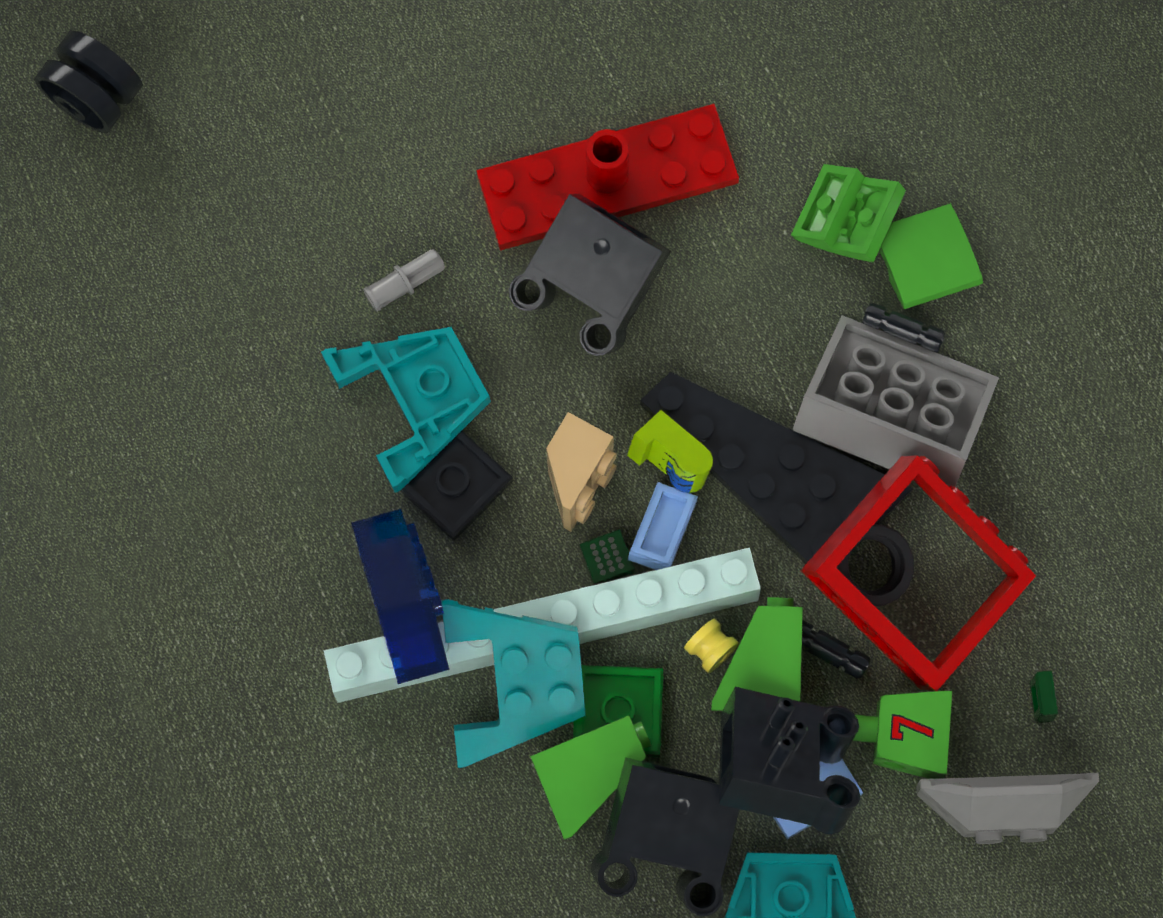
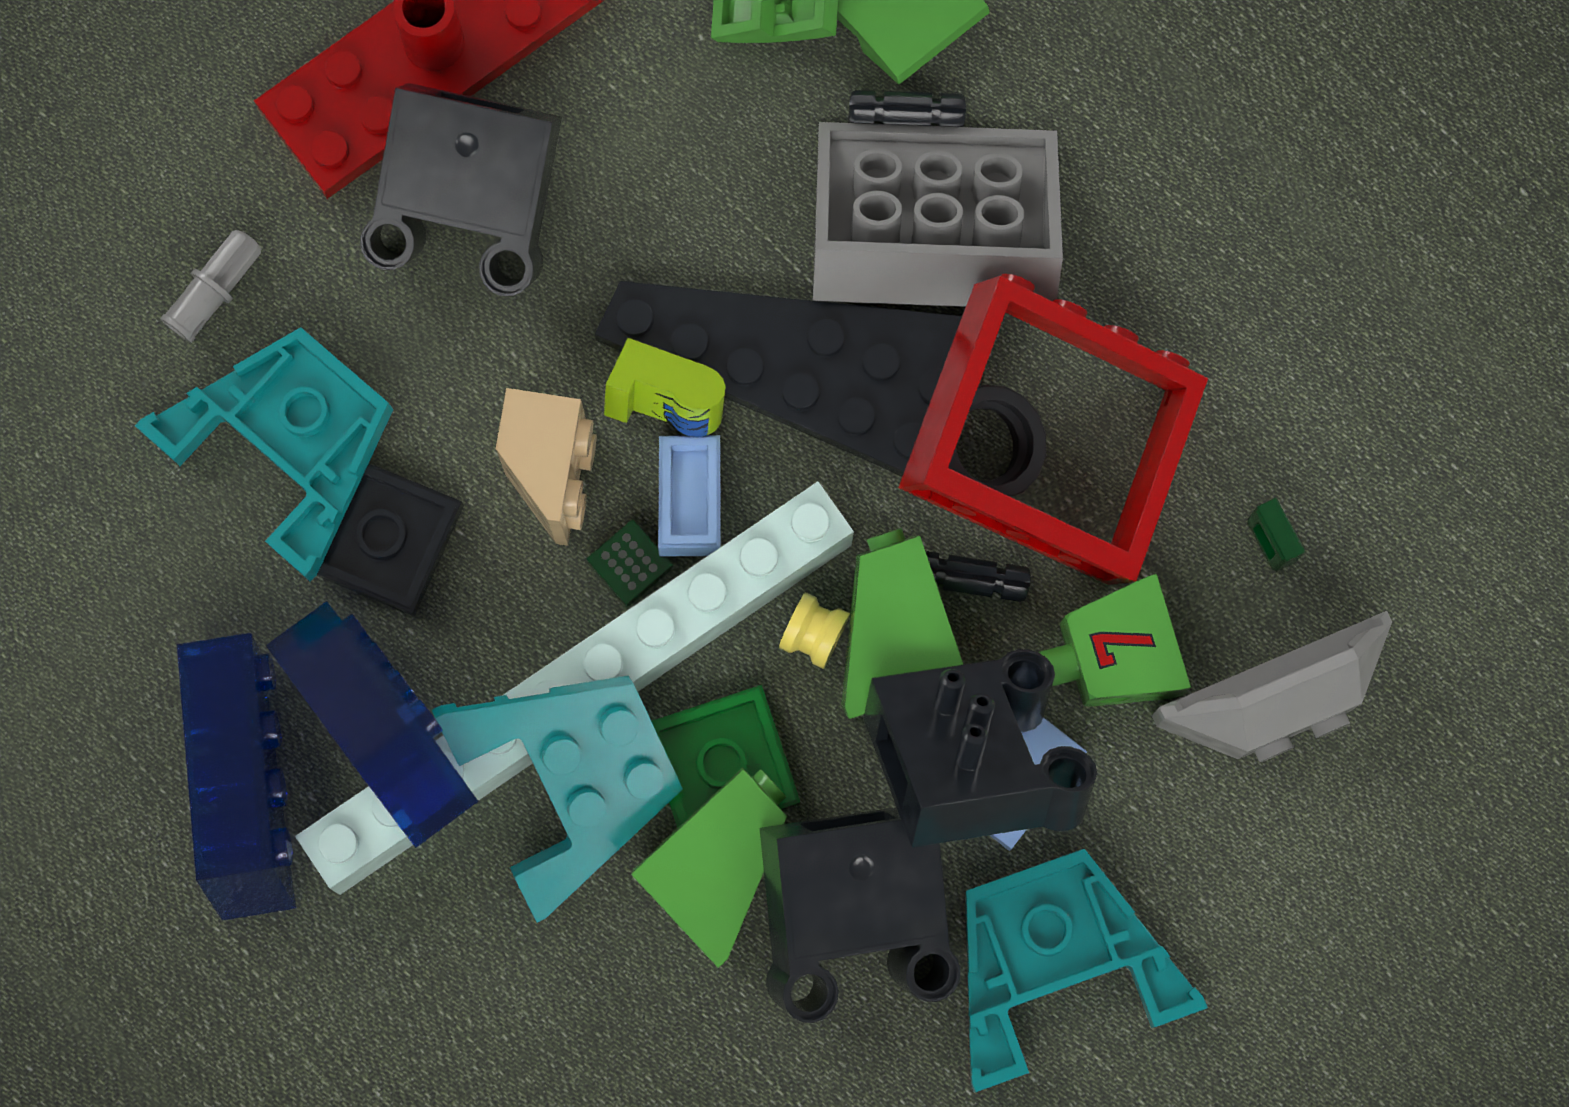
camera: 25 degrees left, 5 degrees up
none -> clear blue wedge [177,633,296,921]

